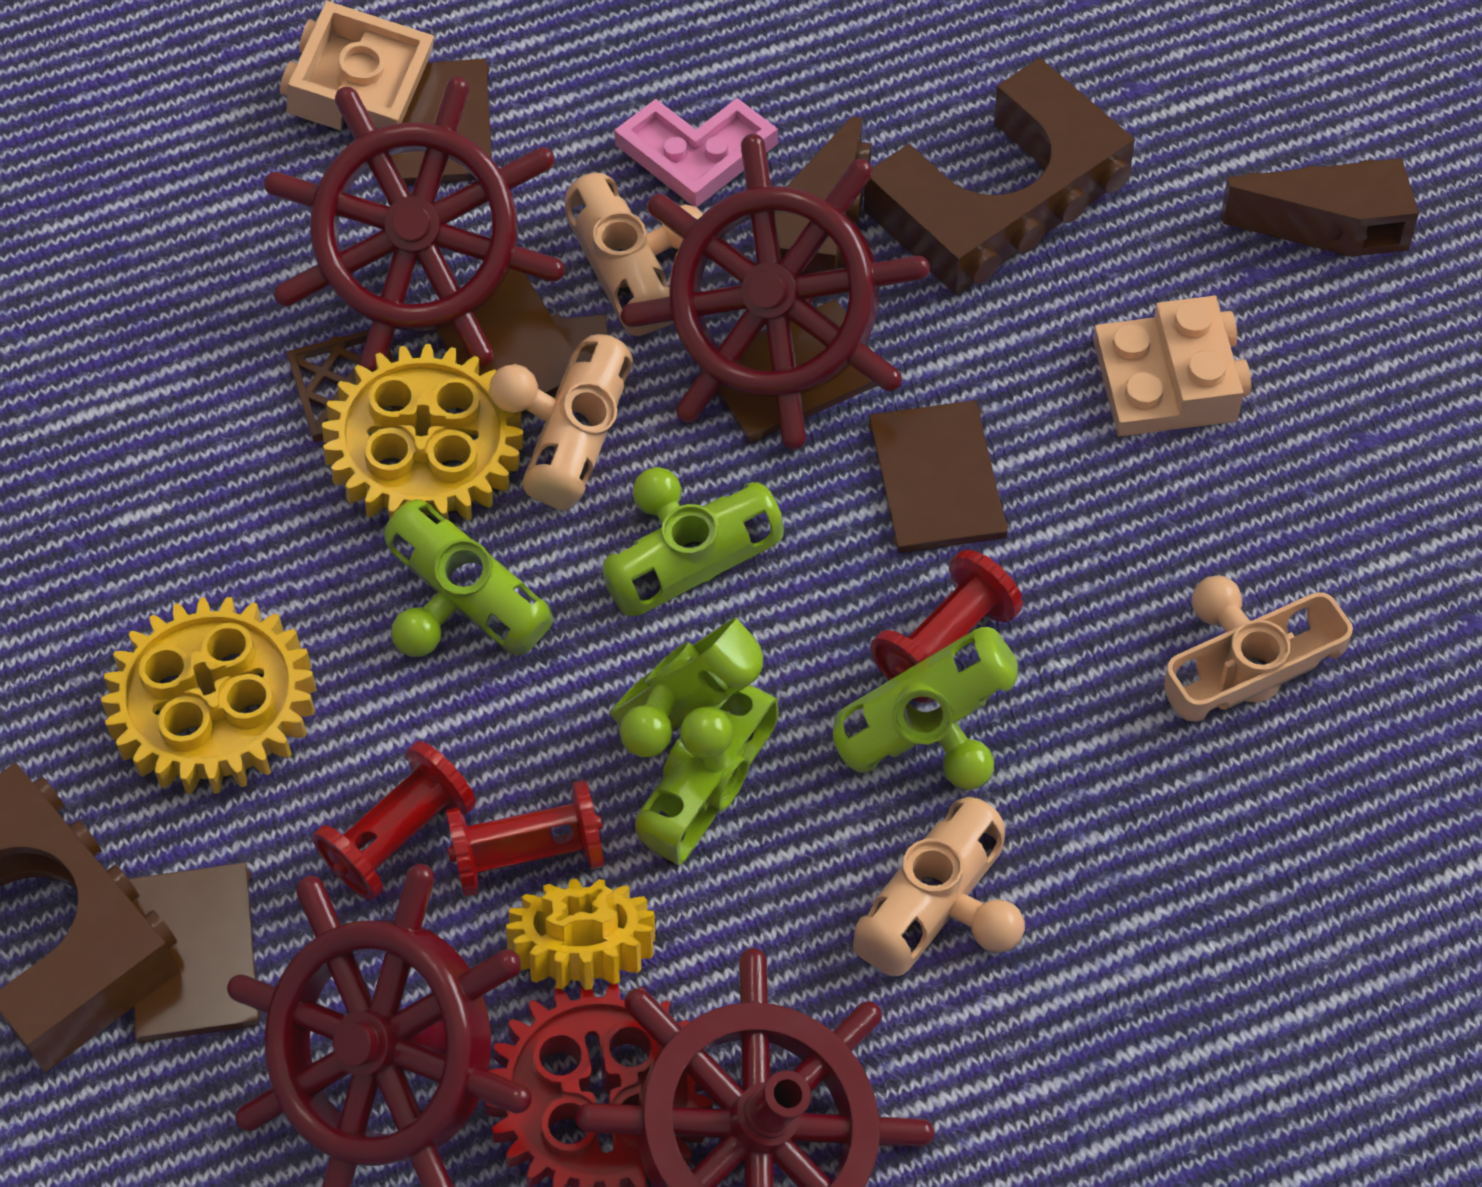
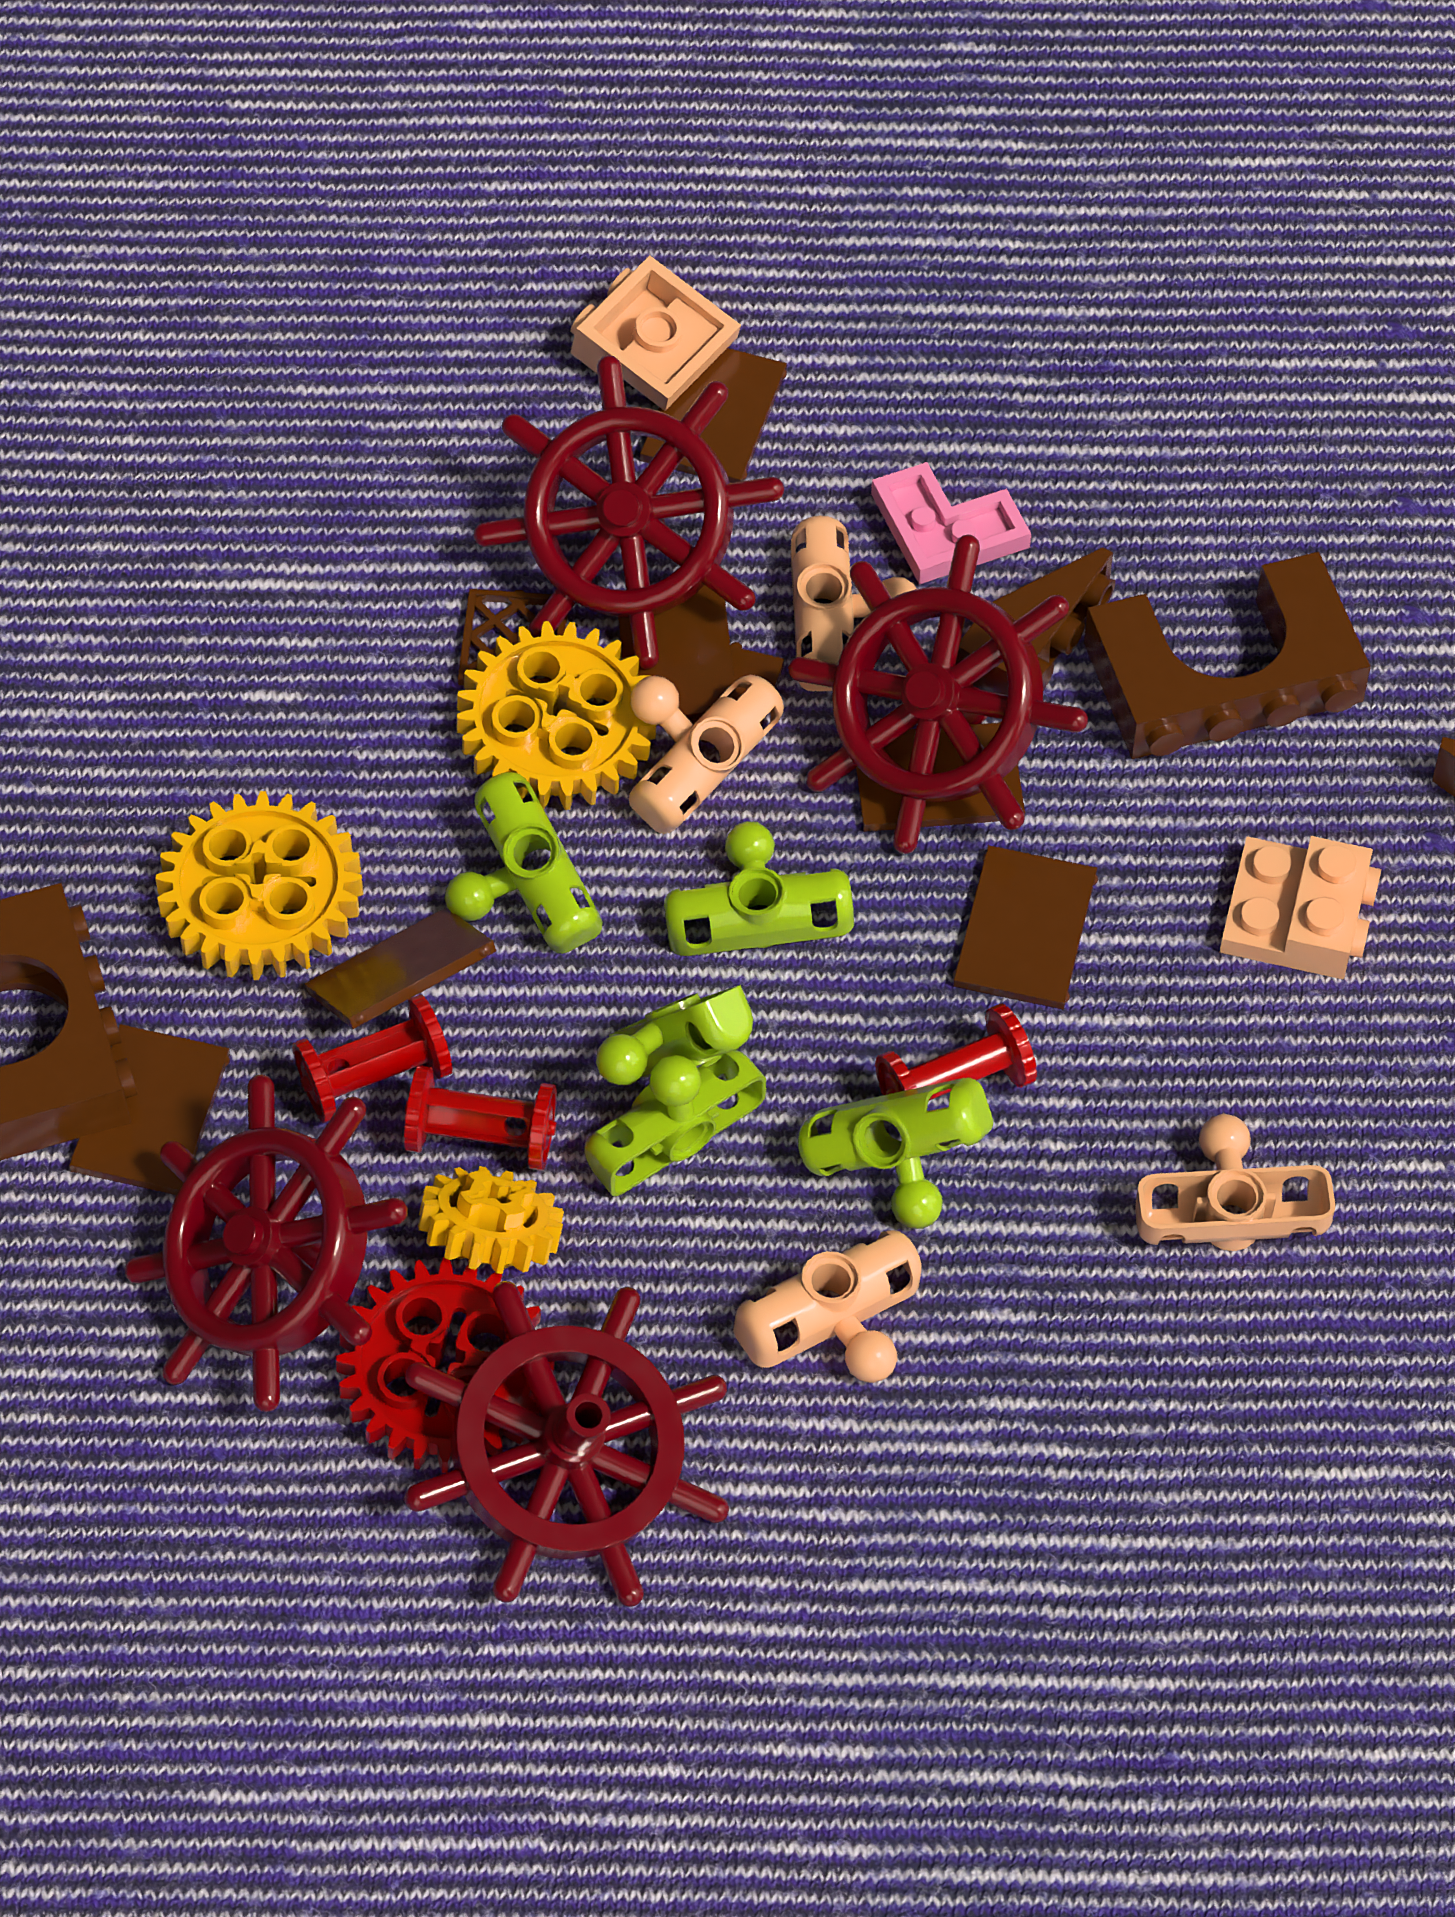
camera: 20 degrees right, 0 degrees up
none -> reddish brown piece [304,907,497,1029]

